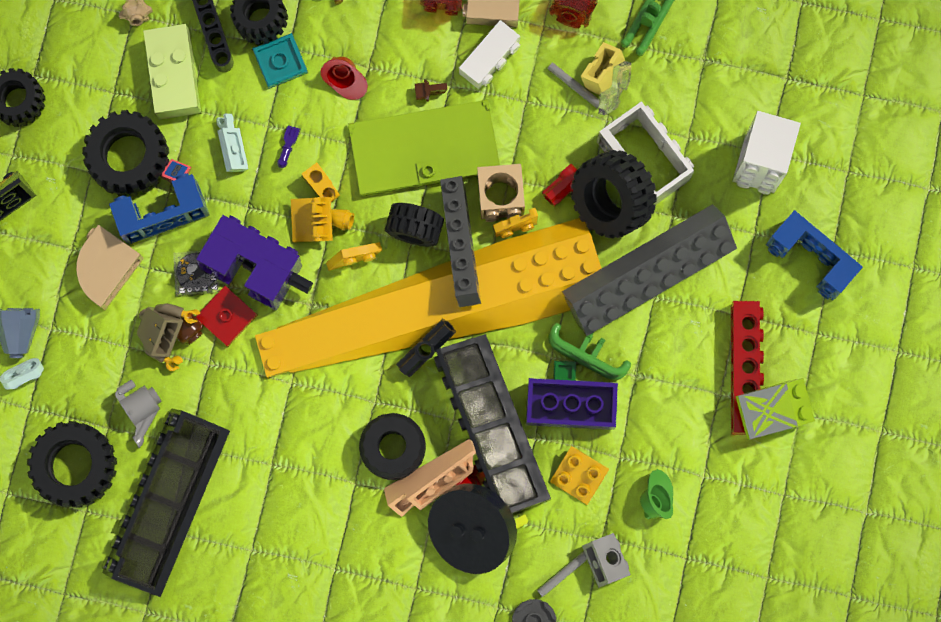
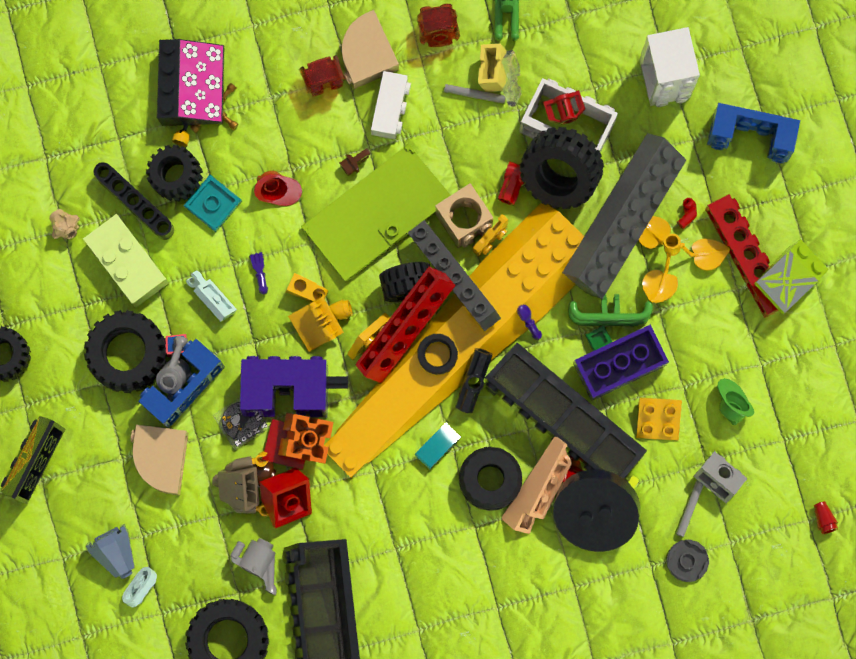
camera: 30 degrees left, 0 degrees up
none -> light grey piece [156,336,192,401]
none -> red slope [260,468,312,529]
none -> orange brick [278,413,333,464]
none -> red brick [355,266,456,383]
none -> teal slope [415,423,461,469]
none -> black tyre [418,334,458,374]
none -> dark purple piece [517,305,542,340]
none -> red piece [543,90,585,124]
none -> yellow plant [638,216,730,303]
none -> red arm [677,198,697,229]

